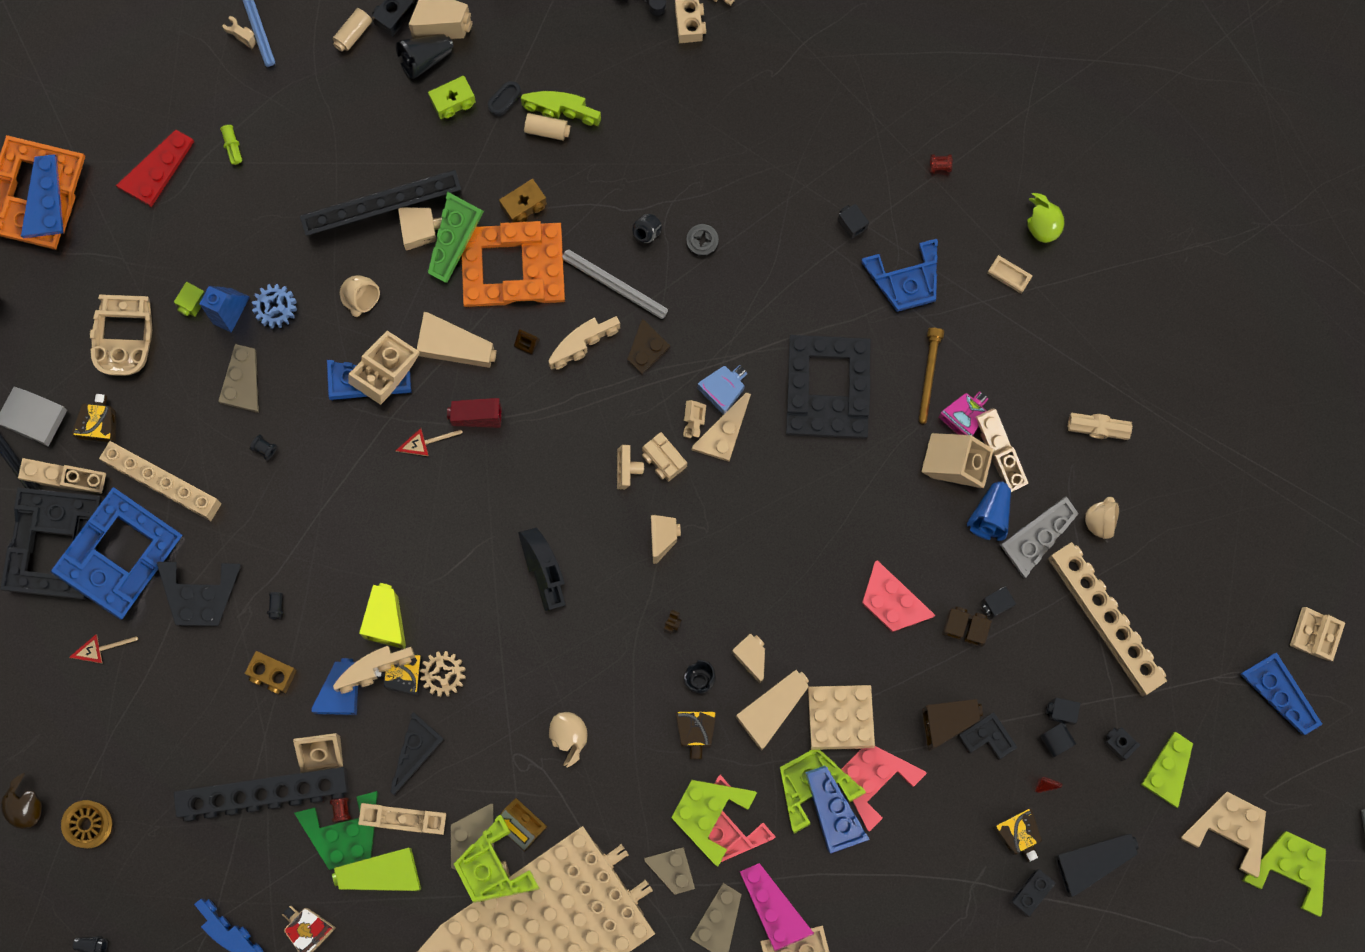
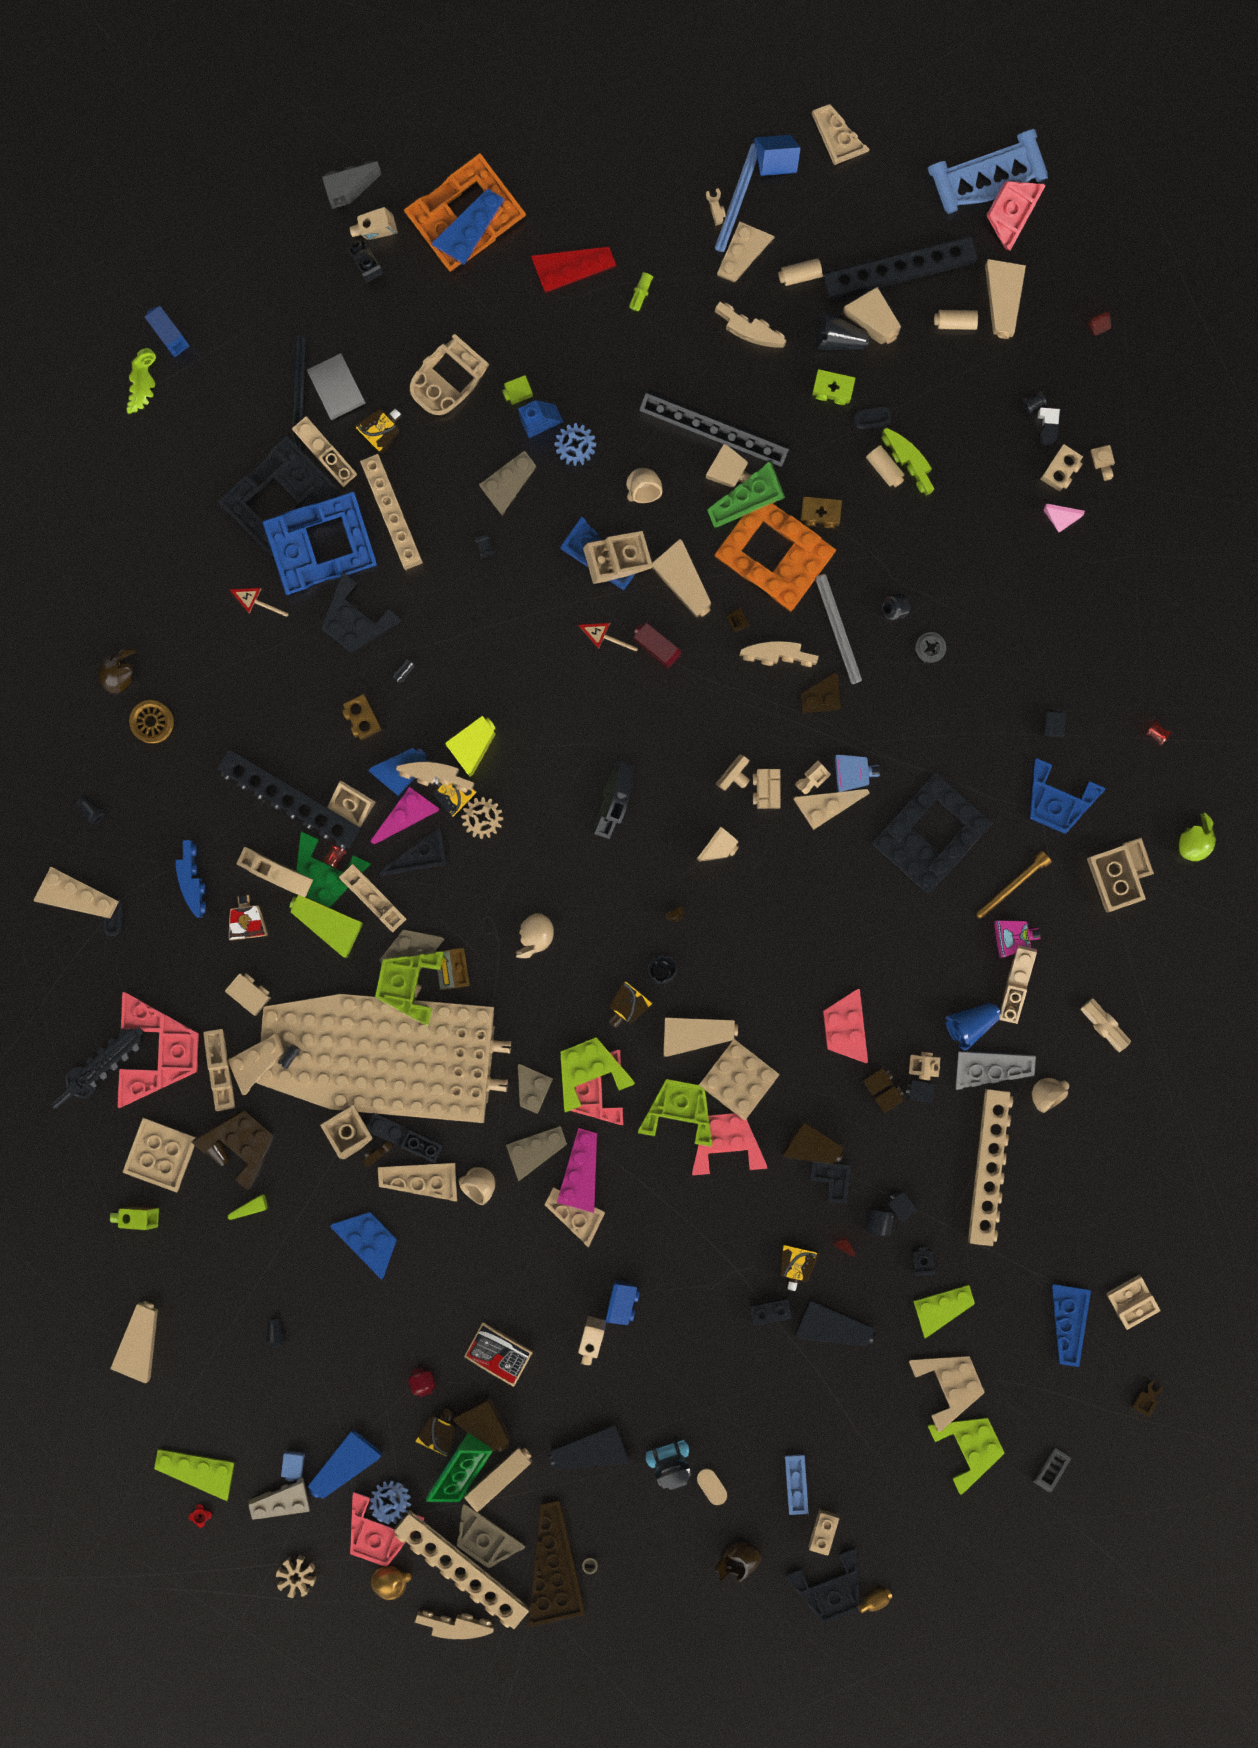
camera: 45 degrees right, 10 degrees up
tan slope [732,634,765,683] -> none
wing [805,766,870,853] -> none
tan slope [922,433,994,488] -> none
none -> tan slope [237,847,313,897]
none -> dark pink wing [370,787,440,844]
none -> tan slope [715,302,786,347]
none -> tan wing [717,222,775,283]
none -> tan brick [909,1052,940,1080]
none -> bright pink slope [1044,504,1084,532]
none -> tan brick [1087,845,1146,912]

